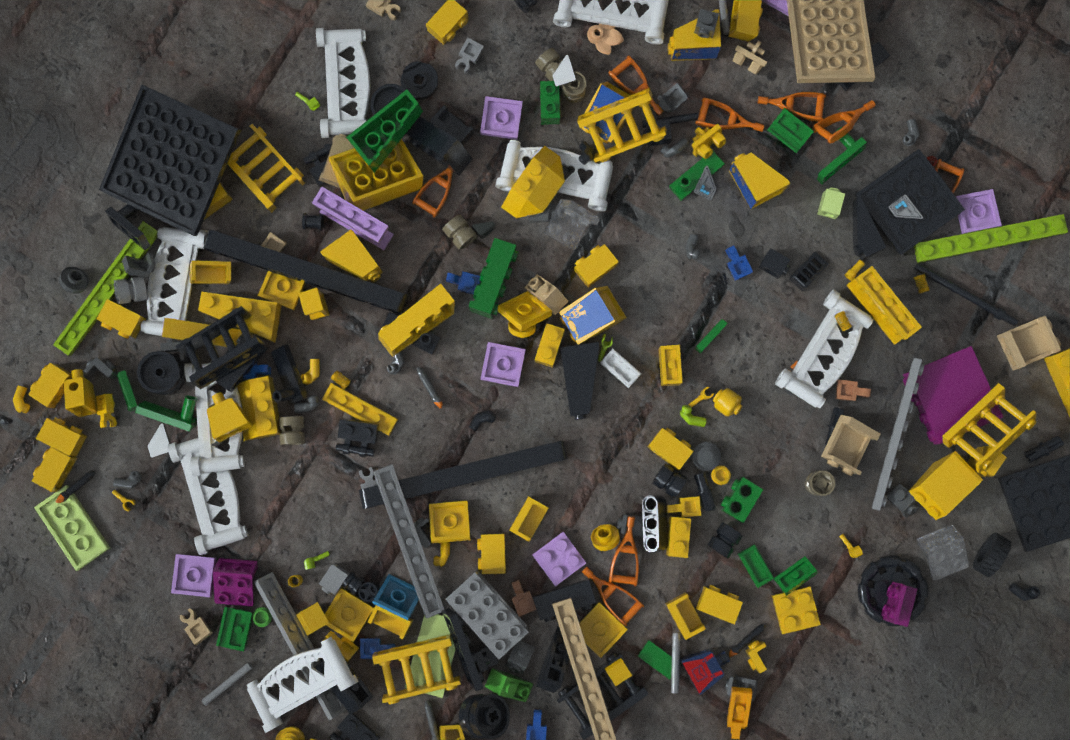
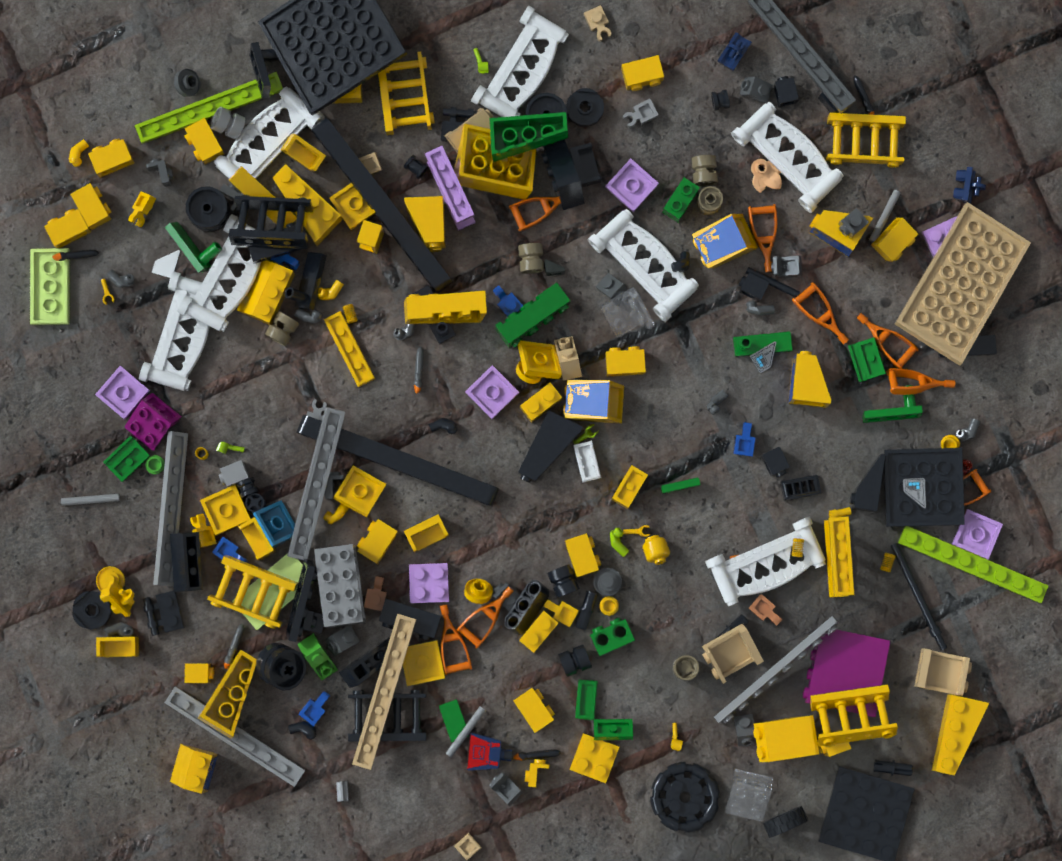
camera: 30 degrees right, 0 degrees up
yellow torso [64,369,97,417] -> none
green tile [117,370,137,412] -> none
dark grey bracket [122,252,156,279] -> none
tan plate [180,608,213,645] -> none
yellow torso [207,392,253,442] -> none
white piece [247,637,359,733] -> none
yellow panel [296,602,329,636] -> none
black plate [336,418,379,457] -> none
yellow wedge [501,146,565,219] -> none
white sticker [553,55,576,86] -> none
yellow fence [577,88,667,163] -> none
yellow tile [604,658,632,686] -> none
yellow panel [665,592,706,640] -> none
yellow hips [691,124,726,159] -> none
light orange hinge [727,687,752,739] -> none
tan hips [733,40,767,75] -> none
yellowish green brick [817,188,845,219] -> none
magenta bracket [882,582,917,627] -> none
none -> yellow plate [941,434,960,448]

